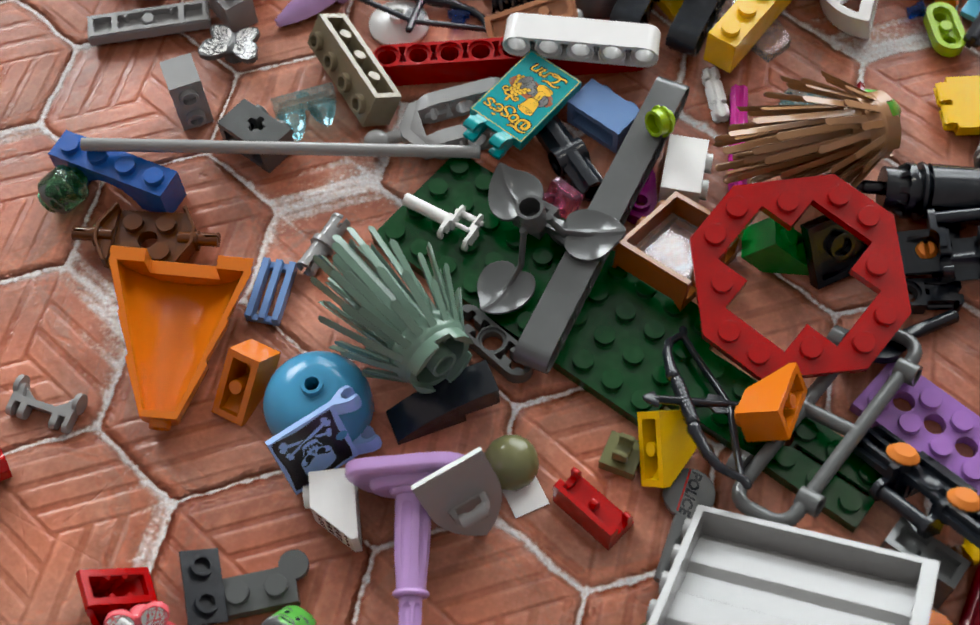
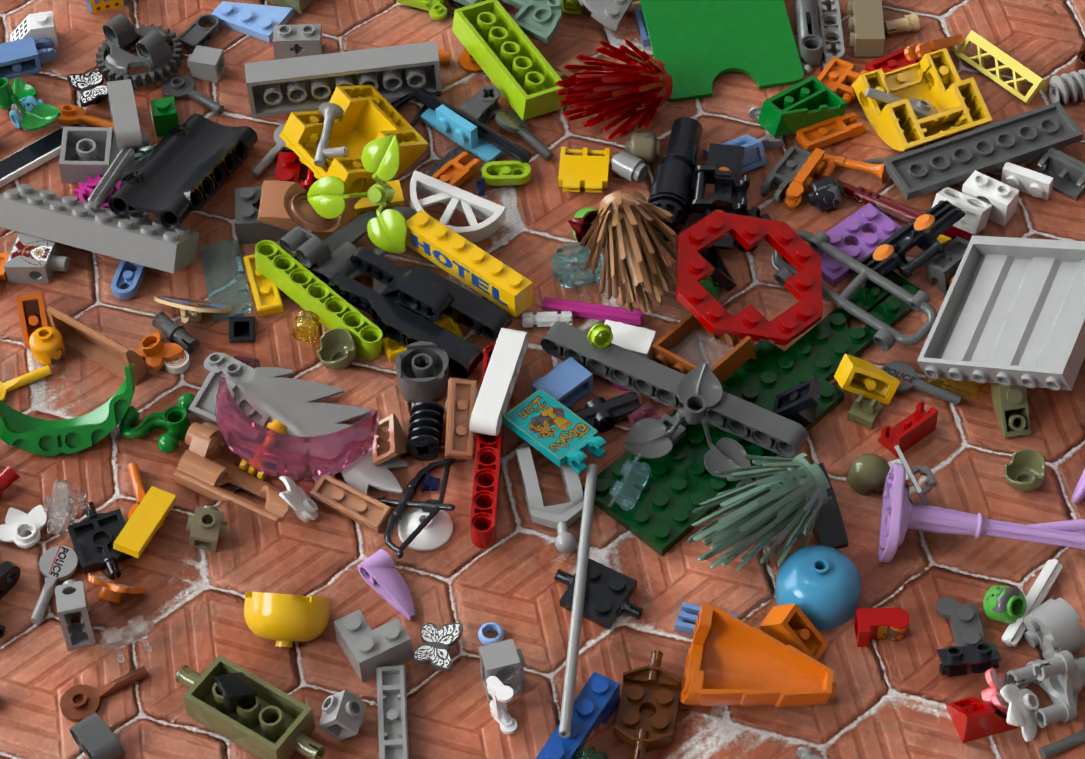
camera: 85 degrees left, 10 degrees down
dark grey brick [217,99,294,173] -> none
light blue flag [265,385,382,495] -> none
clear light blue tile [271,82,336,141] -> none
light grey pin [296,212,351,277] -> none
white slope [302,468,363,552] -> none
dark tan brick [308,13,402,127] -> none
white piece [402,193,484,252] -> none
black piece [642,326,752,490] -> none
orange slope [734,362,808,442] -> none
none -> light blue piece [478,622,505,645]
none -> white piece [486,676,518,734]
none -> black plate [554,558,643,630]
none -> clear light blue hinge [608,453,651,511]
none -> black slope [773,377,823,424]
none -> red leg [853,607,910,647]

